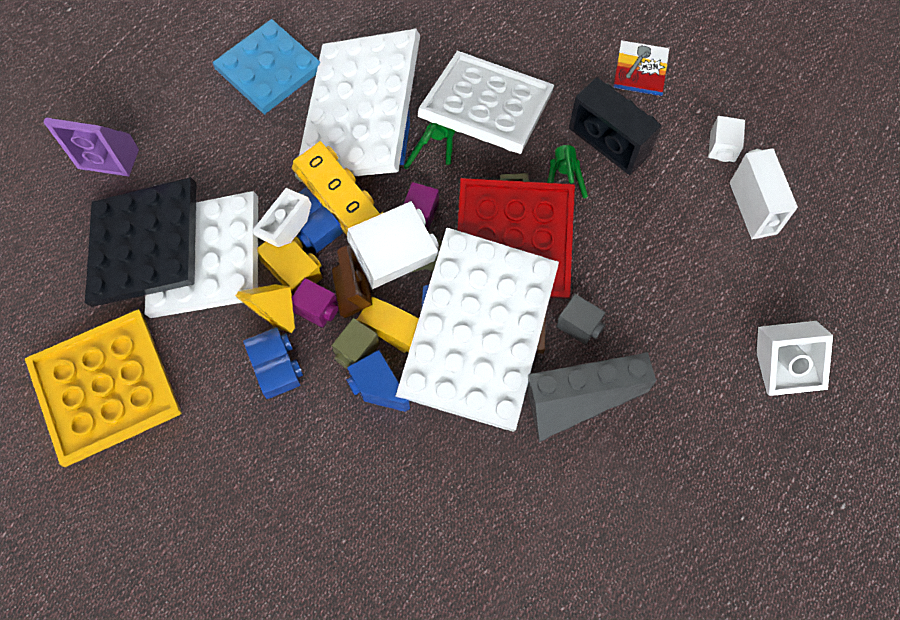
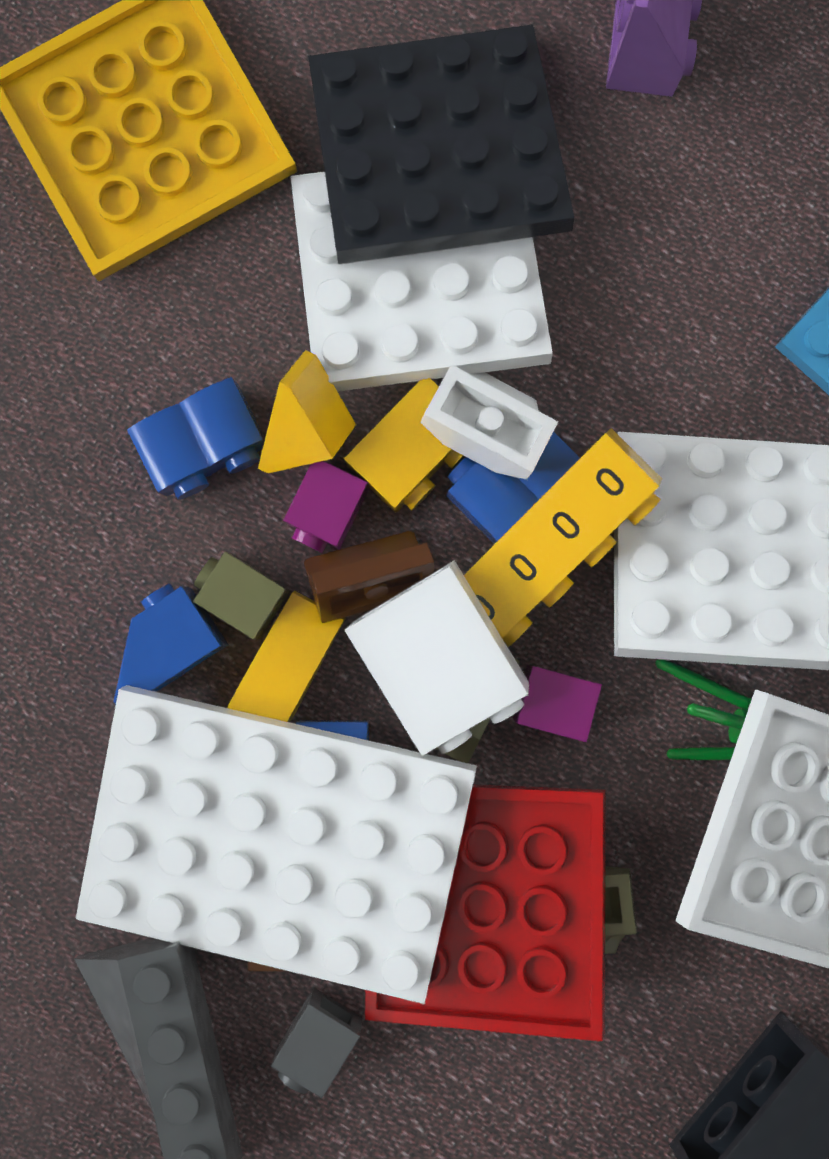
camera: 85 degrees right, 20 degrees up
green plant [547,145,588,199] -> none

